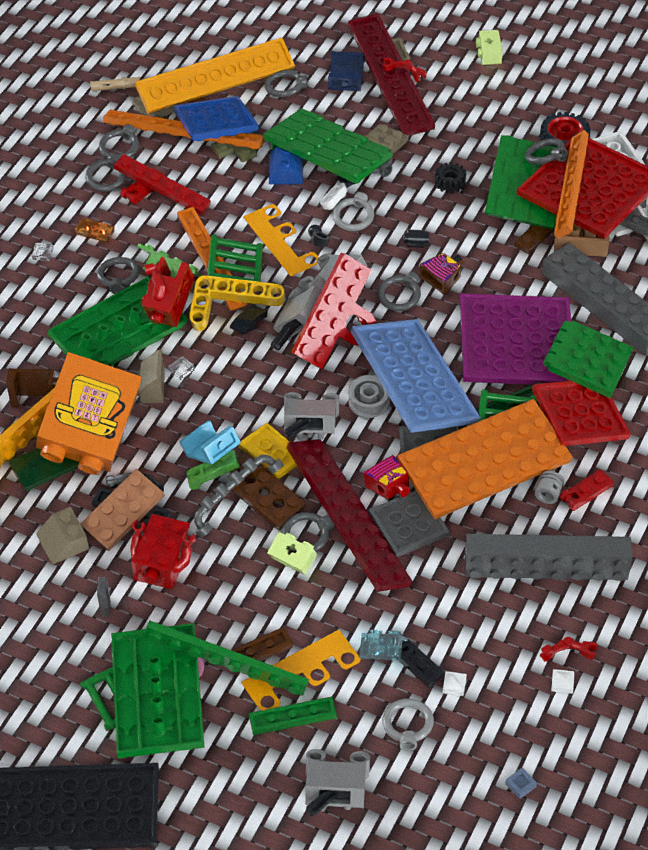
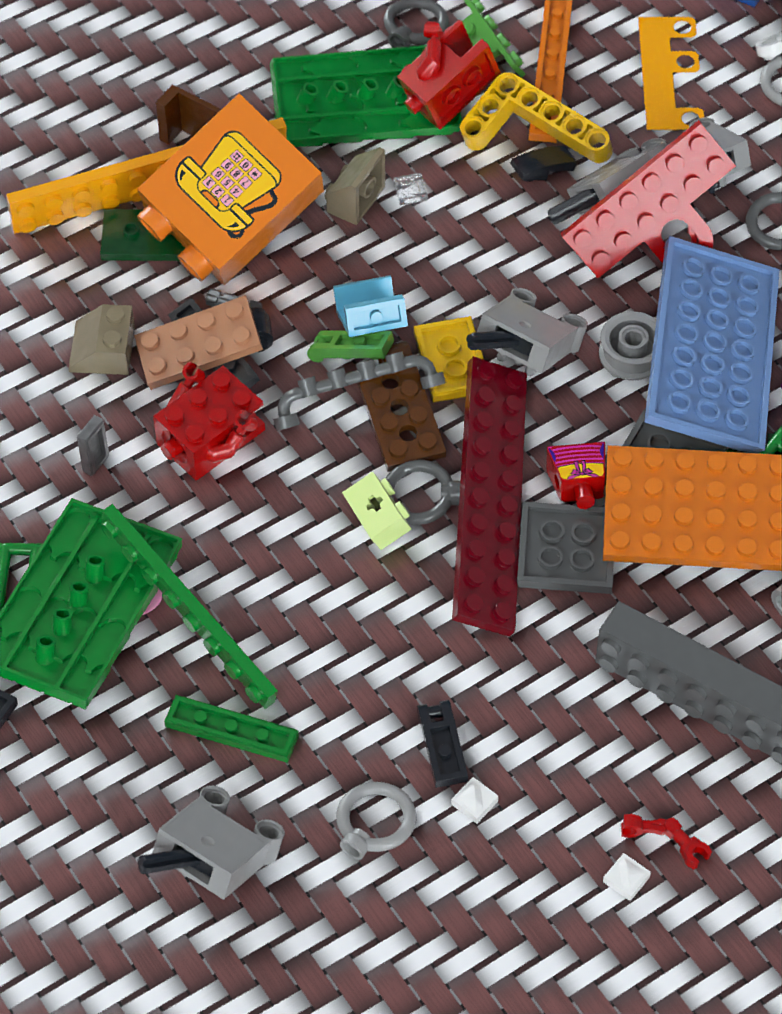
camera: 30 degrees right, 5 degrees up
green bar [207,235,263,282] -> none
reddish brown plate [231,627,293,661] -> none
light orange piece [241,630,361,711] -> none
black plate [308,224,330,248] -> none
clear light blue bracket [359,630,408,661] -> none
sand blue plate [505,767,537,799] -> none

